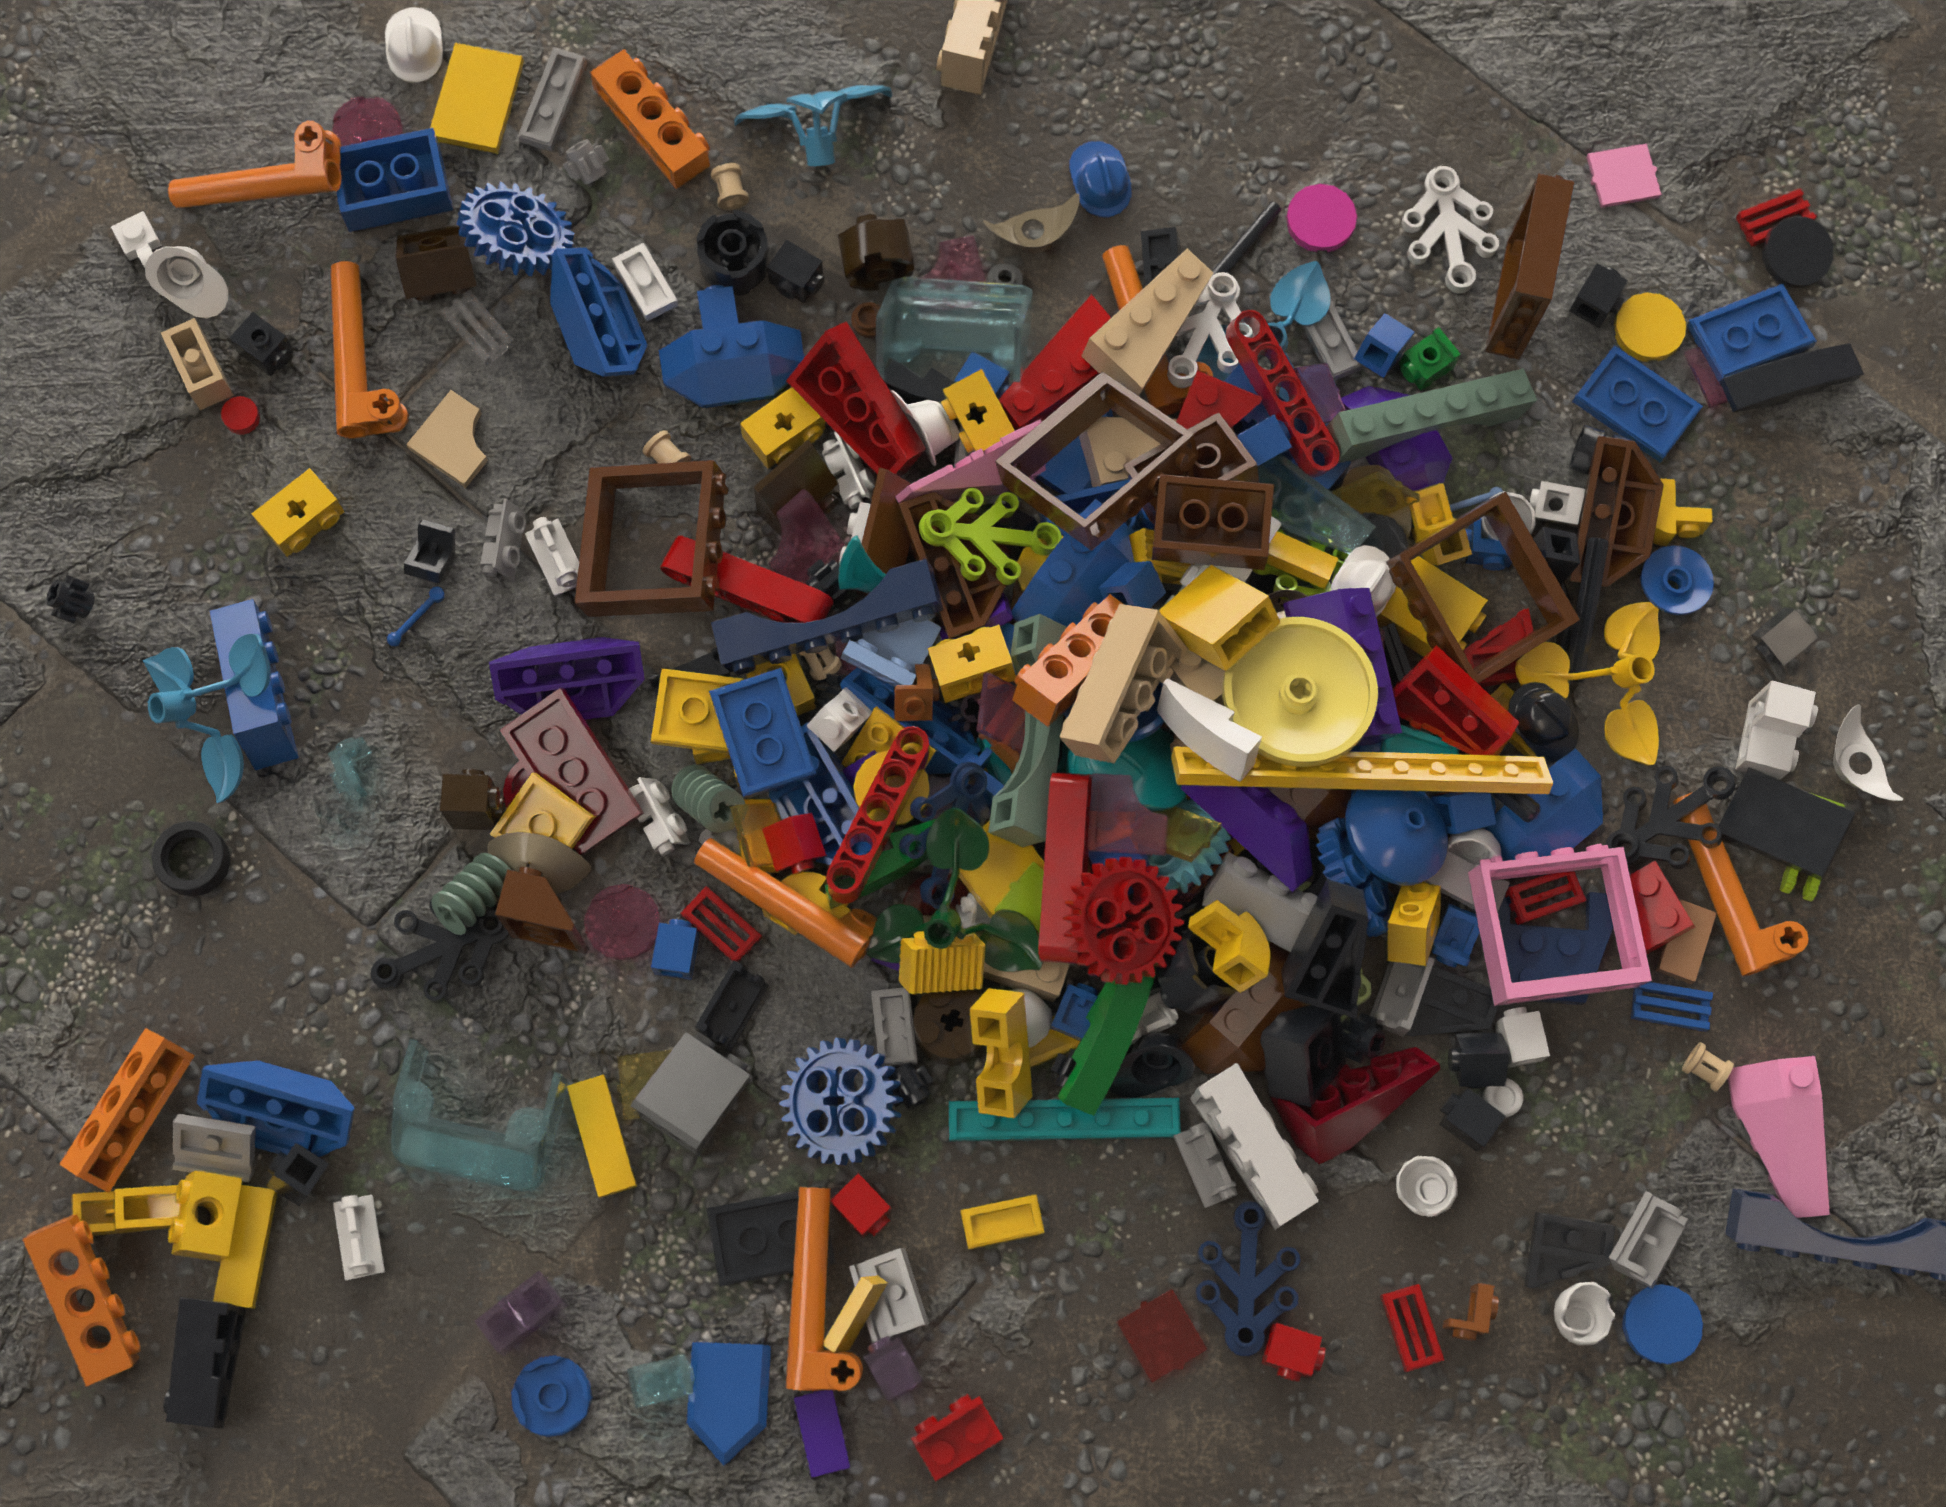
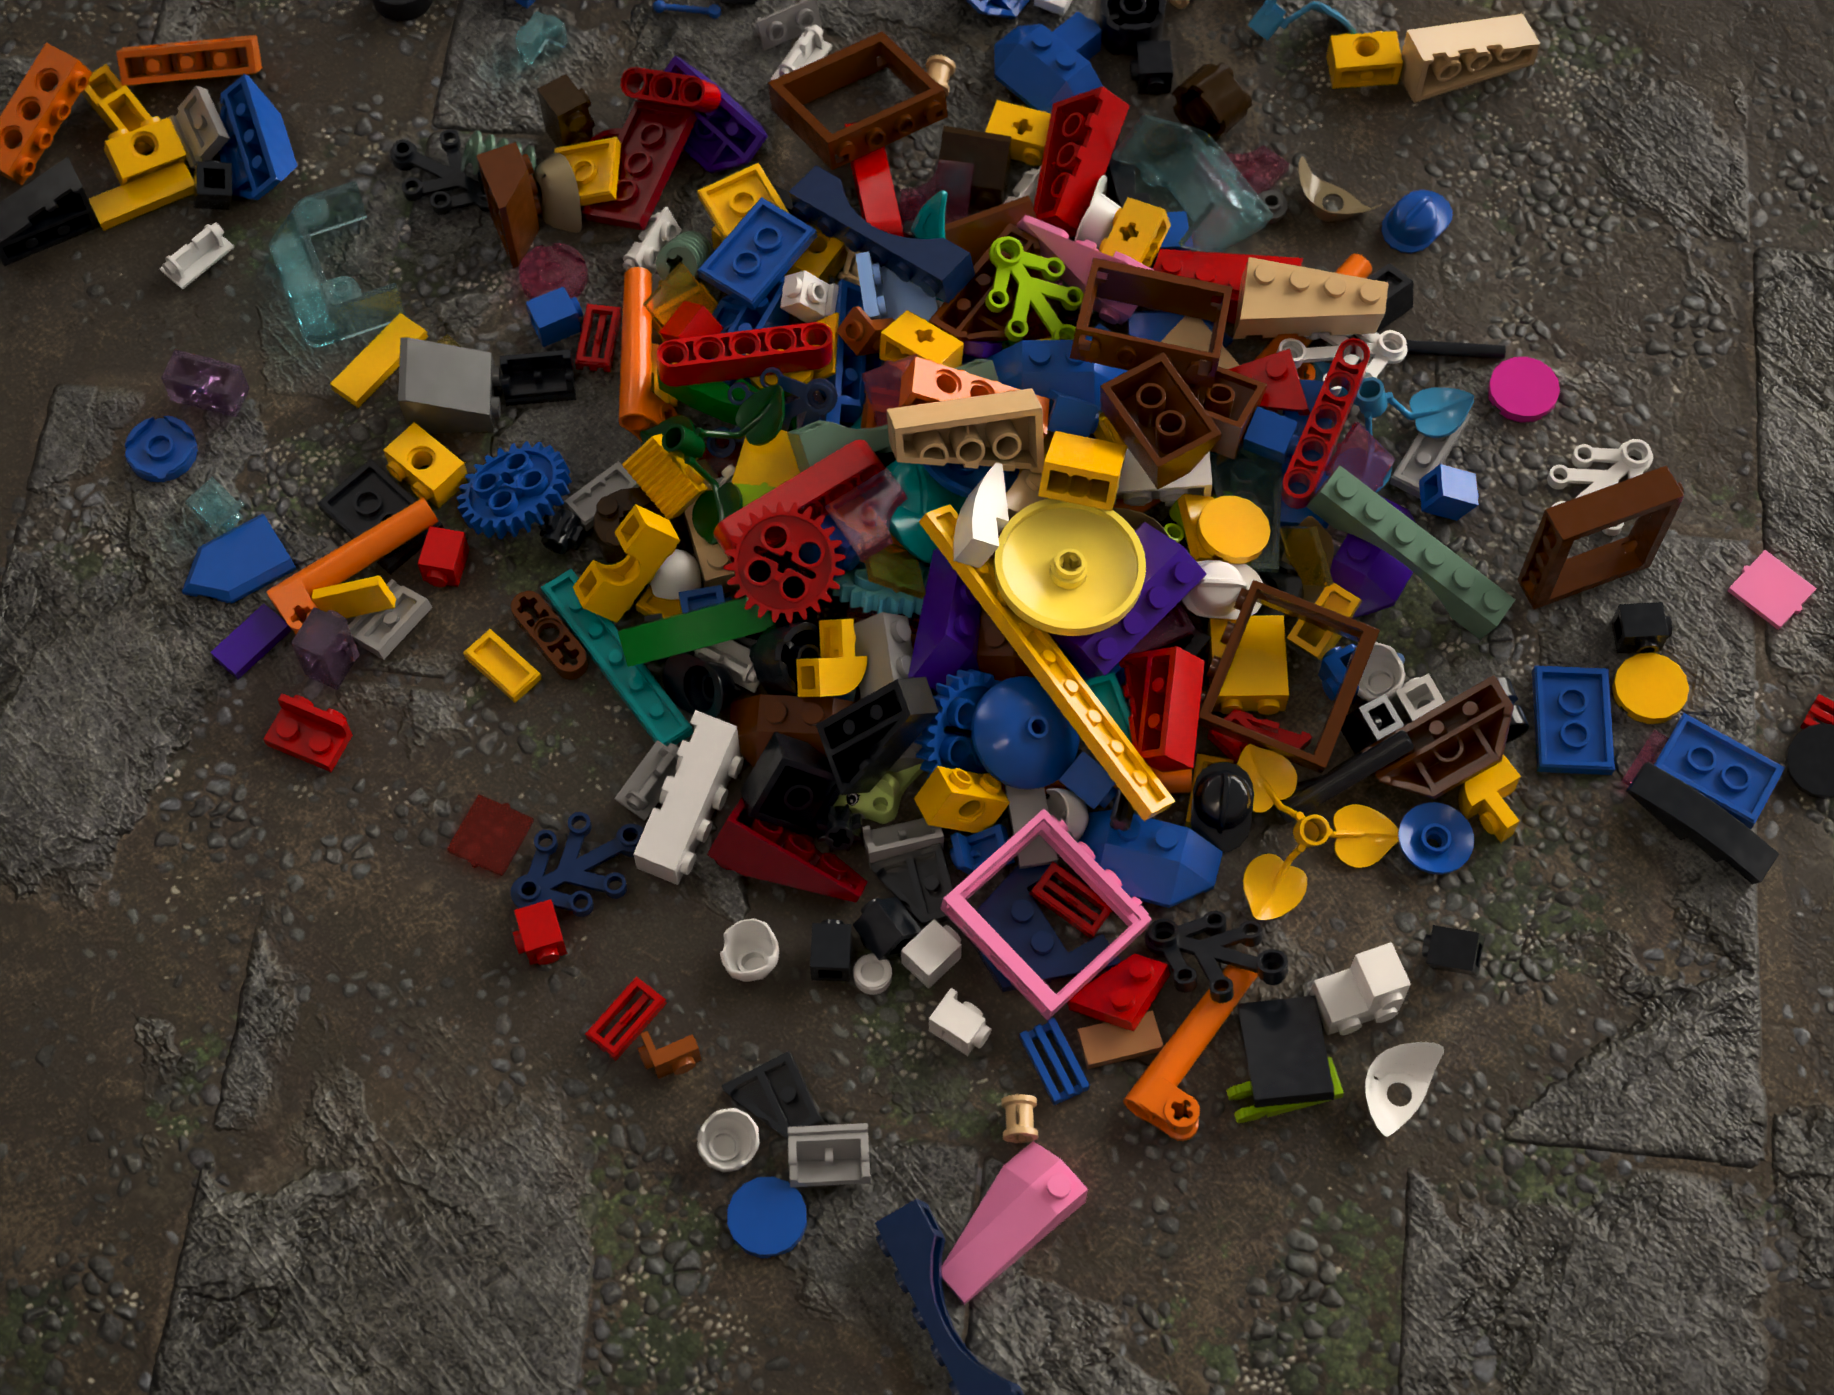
camera: 60 degrees right, 10 degrees down
green brick [1399,327,1461,391] -> none
none -> yellow brick [383,422,468,508]
none -> reddish brown beam [511,591,588,680]
none -> red beam [620,67,721,113]
none -> white brick [929,988,992,1056]
none -> yellow tile [1196,496,1271,564]
none -> yellow brick [1326,31,1403,89]

